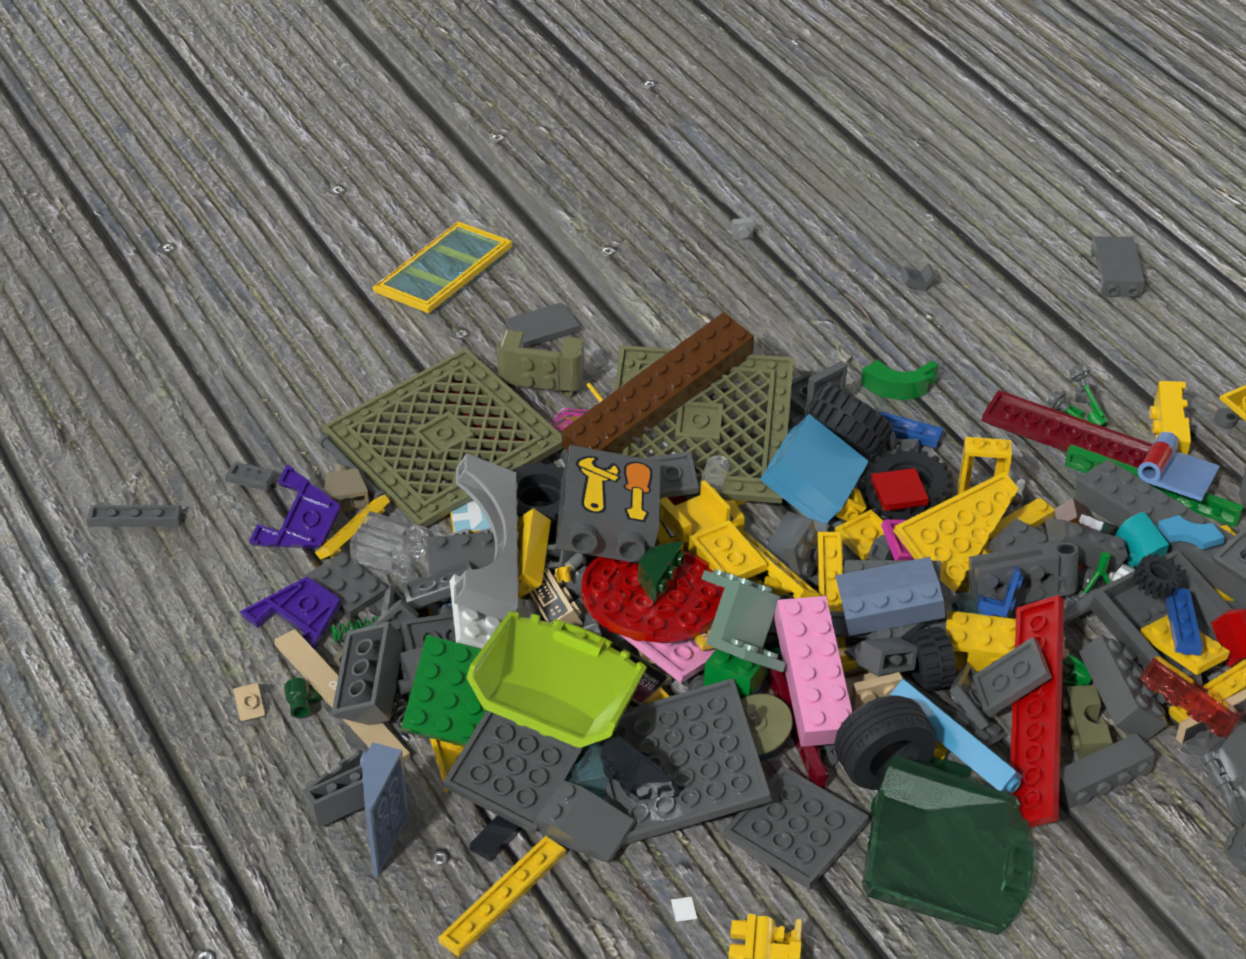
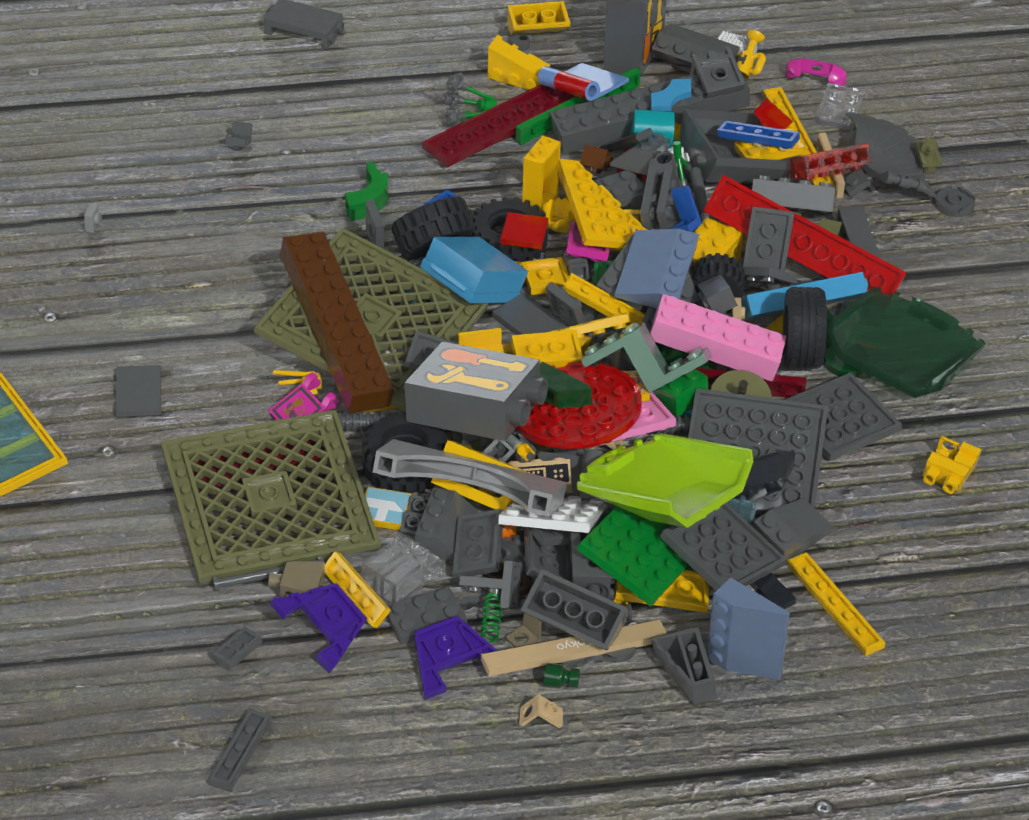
camera: 70 degrees left, 0 degrees up
olive container [497,330,585,397] -> none
white sticker [671,897,697,922] -> none
clear tile [700,455,730,494] -> none
black tyre [1133,554,1182,600] -> none

